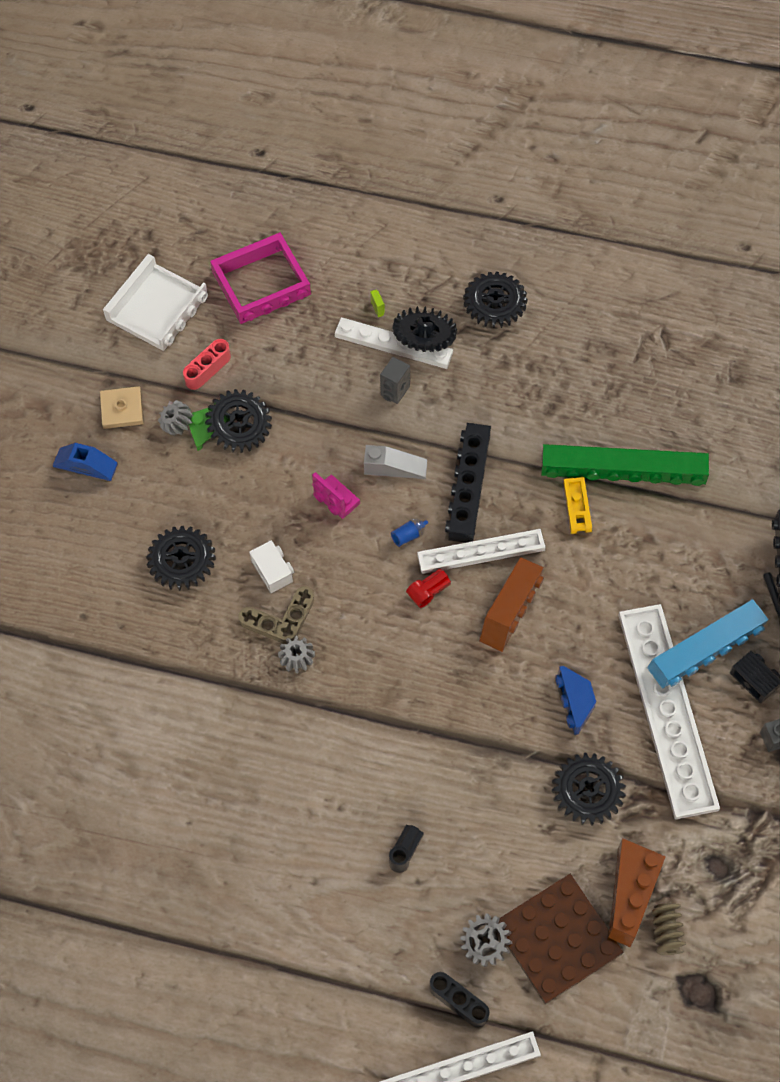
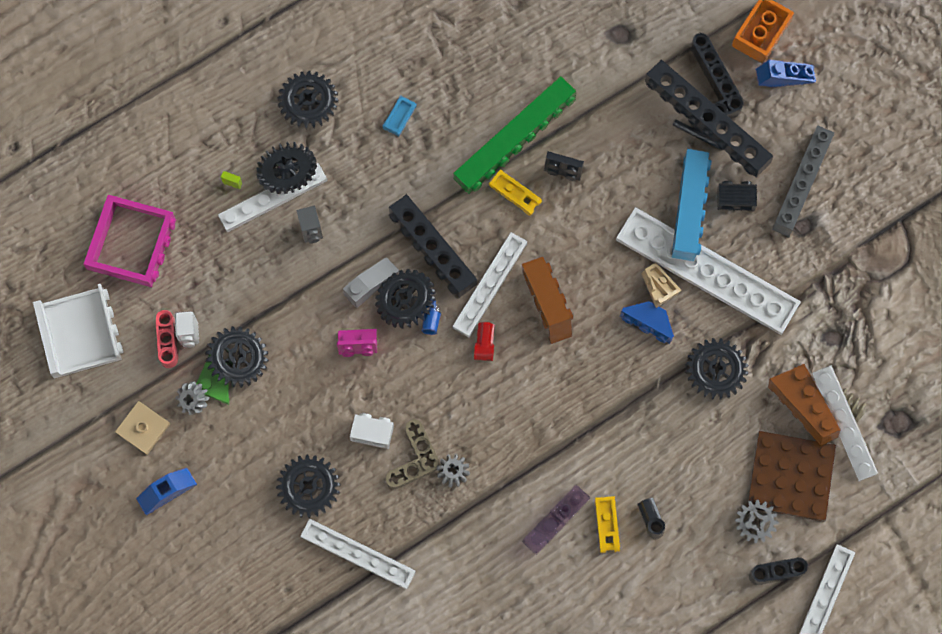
camera: 50 degrees left, 10 degrees up
none -> white brick [174,312,199,348]
none -> white plate [301,519,416,589]
none -> black gear [375,269,436,329]
none -> dark azure tile [383,96,417,136]
none -> clear purple slope [522,485,591,555]
none -> black plate [544,151,584,181]
none -> yellow plate [595,496,620,553]
none -> tan wing [641,263,681,307]
none -> white plate [812,365,878,481]

